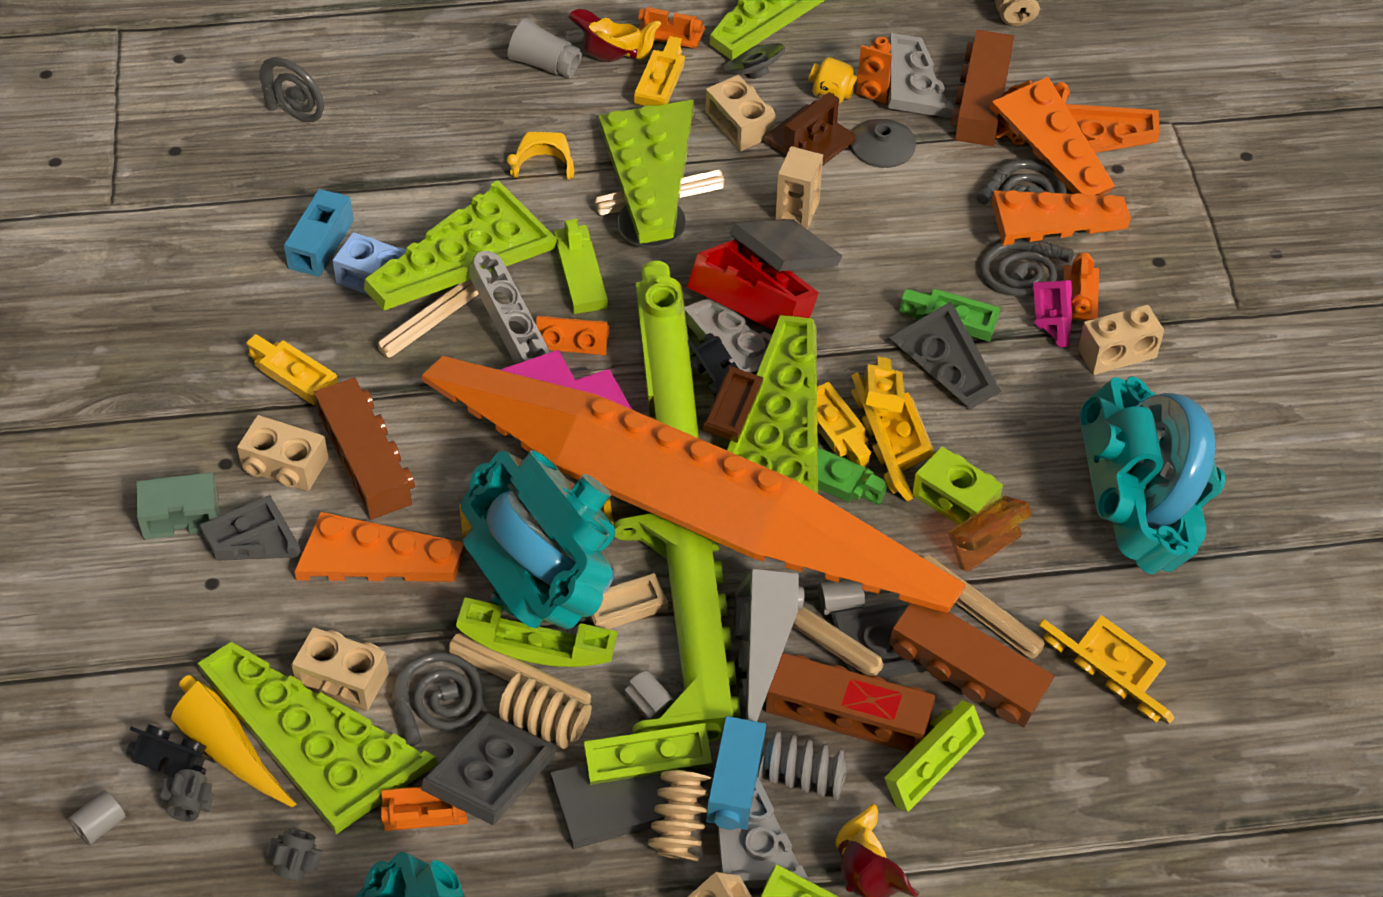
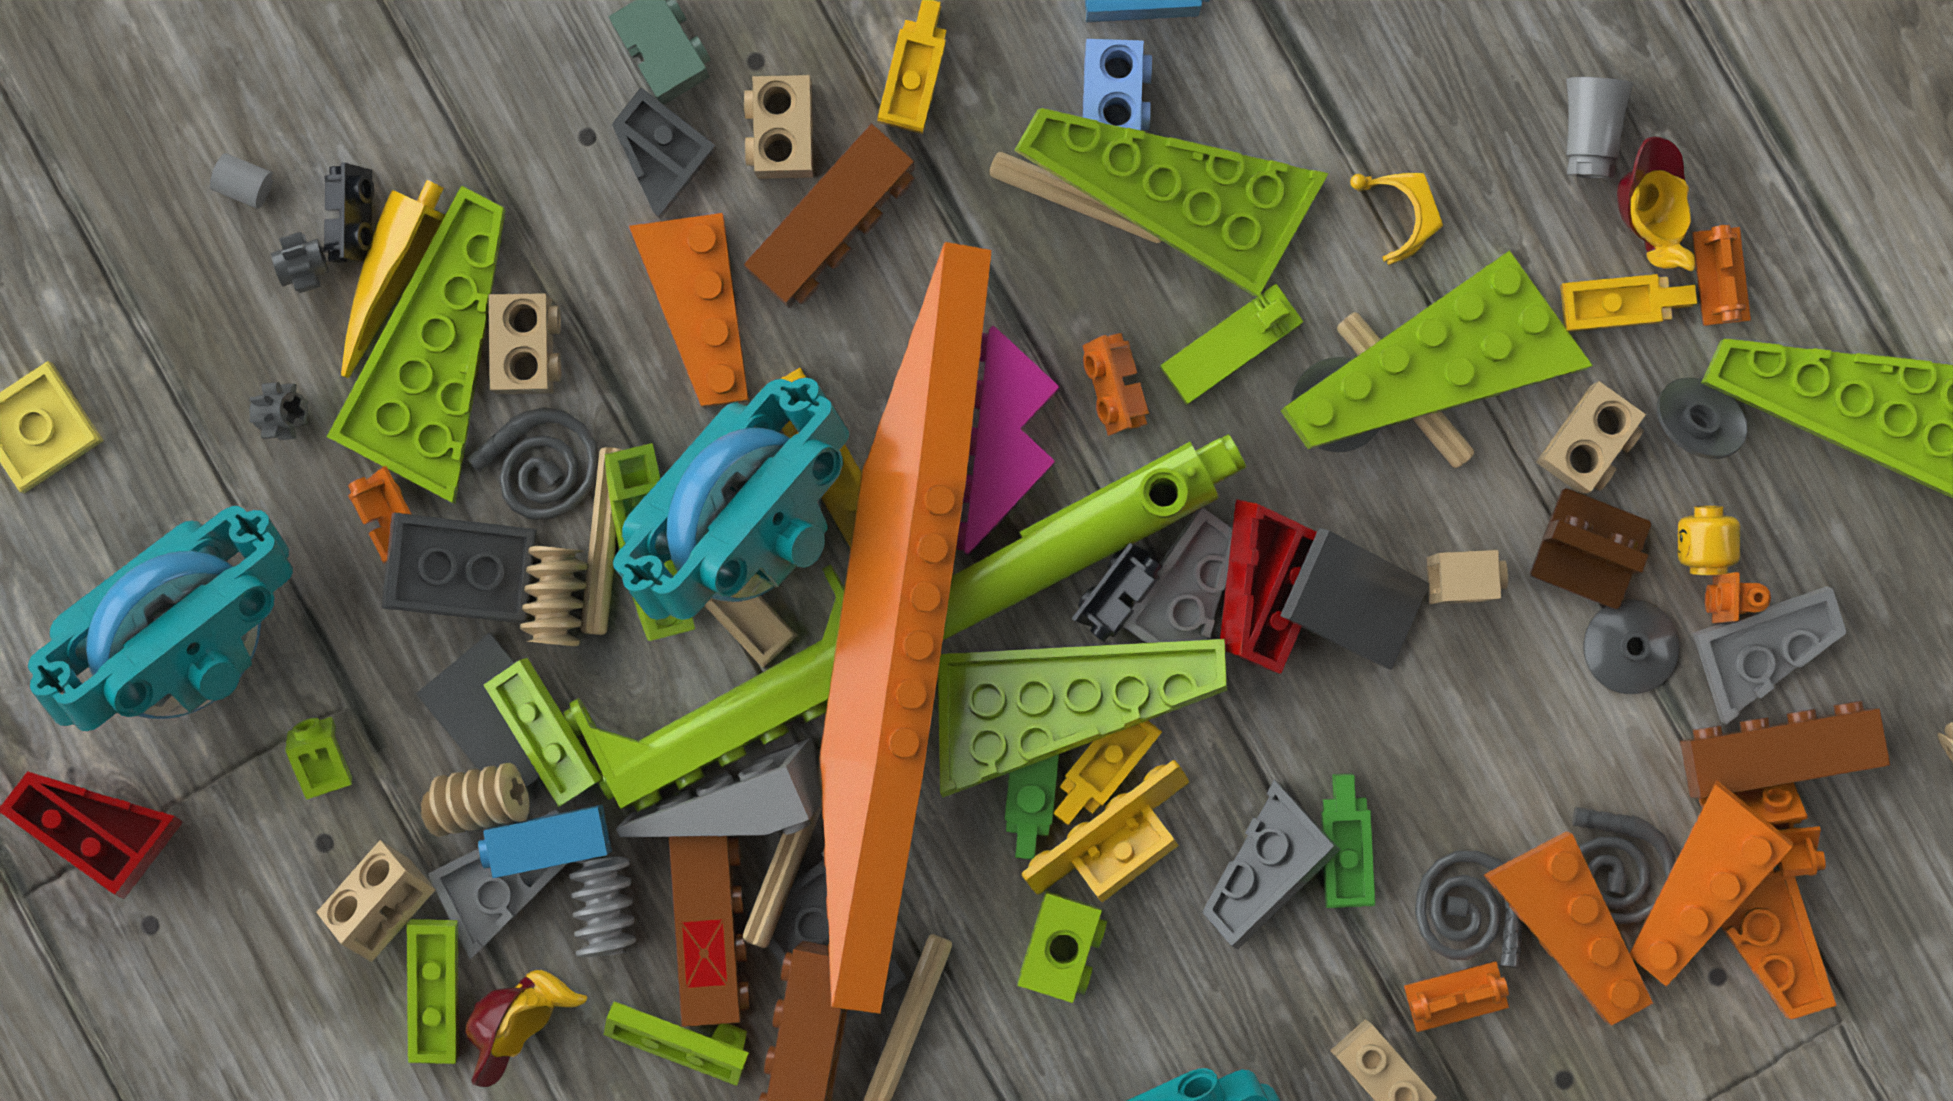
camera: 70 degrees right, 35 degrees up
light grey beam [468,251,550,364] -> none
light grey piece [624,671,675,720] -> none
reddish brown tile [703,366,764,443] -> none
yellow hinge [864,356,905,413] -> none
clear orange panel [948,496,1032,572] -> none
dark pink slope [1033,280,1072,347] -> none

